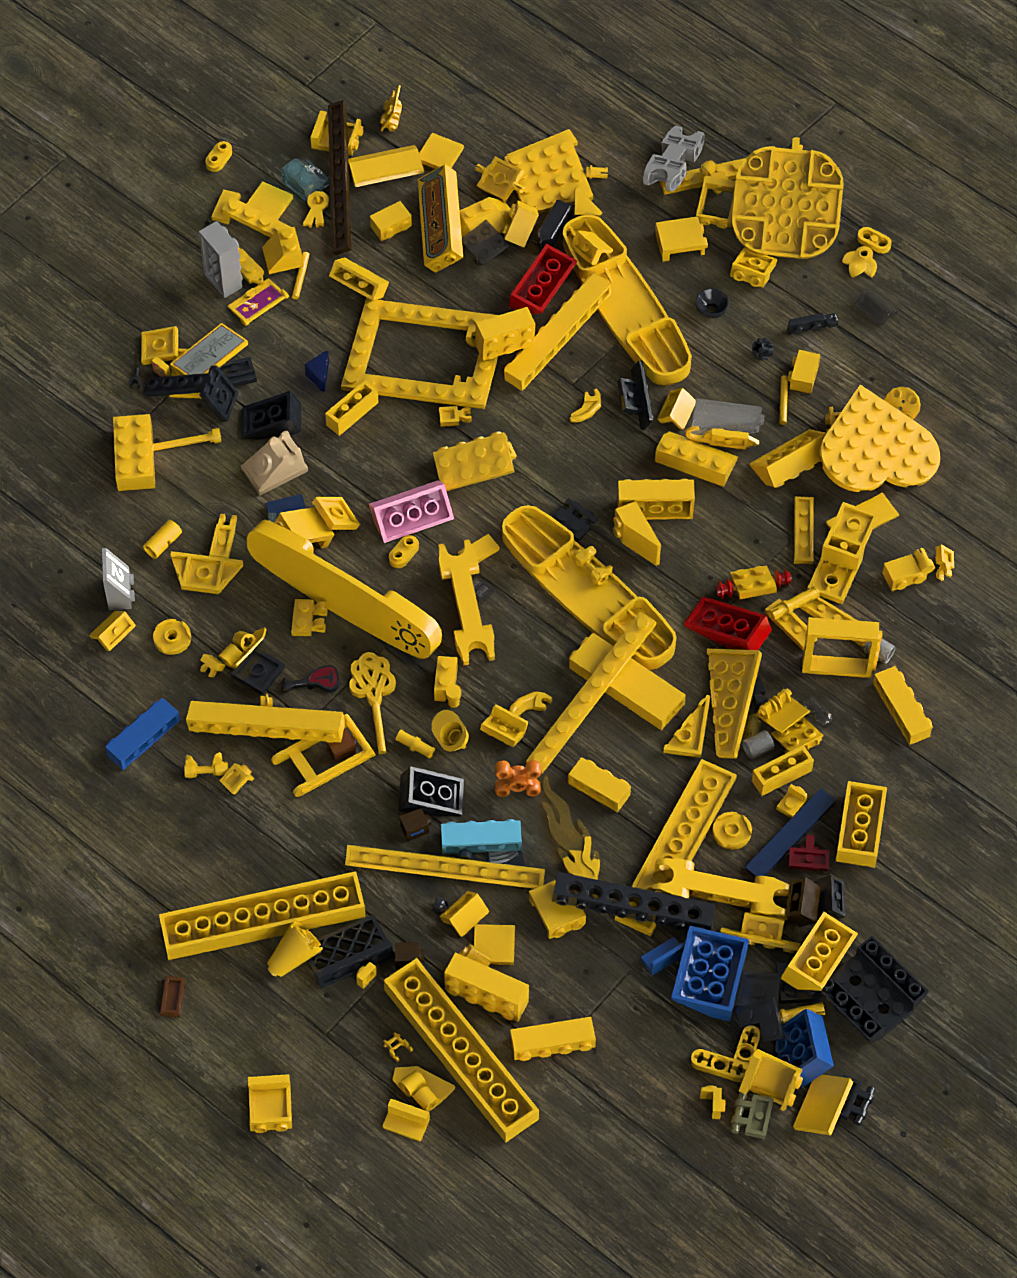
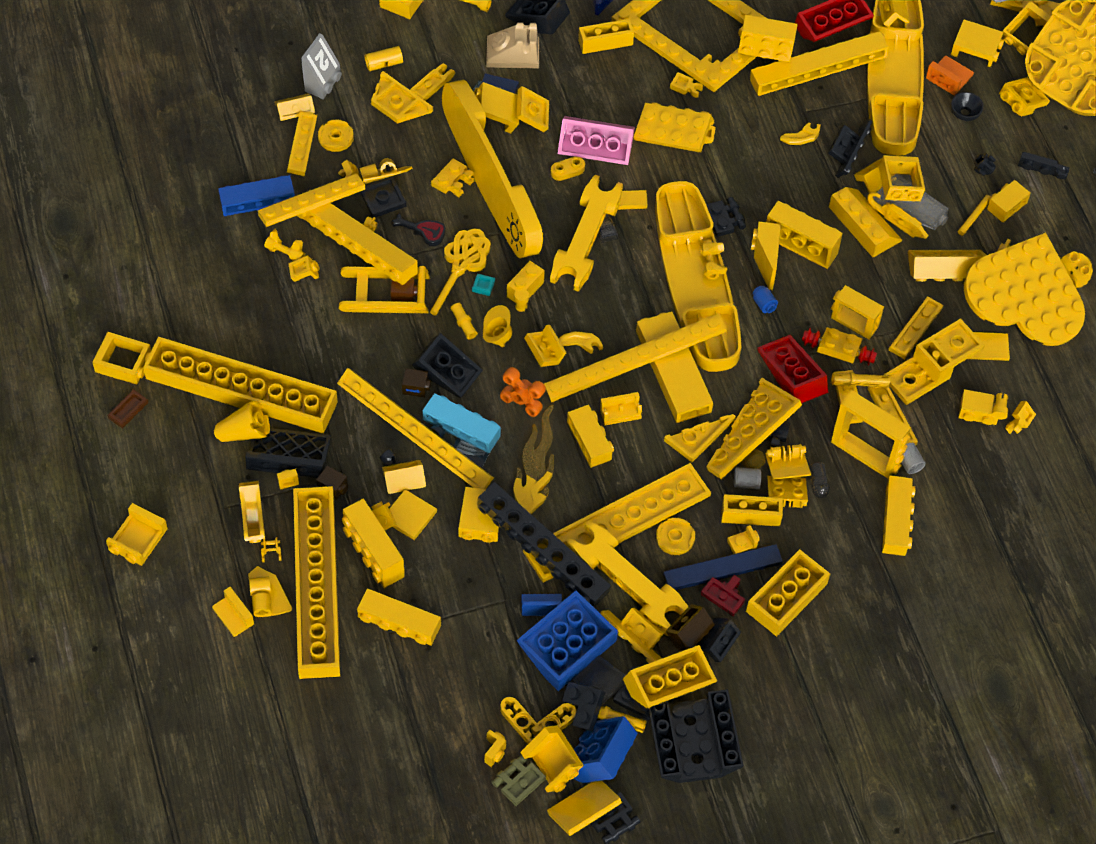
camera: 30 degrees right, 0 degrees up
none -> yellow window [92,332,151,385]
none -> yellow arch [239,481,265,543]
none -> yellow plate [258,173,365,227]
none -> yellow plate [287,111,317,176]
none -> teal tile [472,273,495,296]
none -> yellow hinge [600,392,642,426]
none -> blue brick [752,286,778,313]
none -> yellow window [831,285,884,340]
none -> yellow window [879,155,925,201]
none -> orange bracket [926,56,974,96]

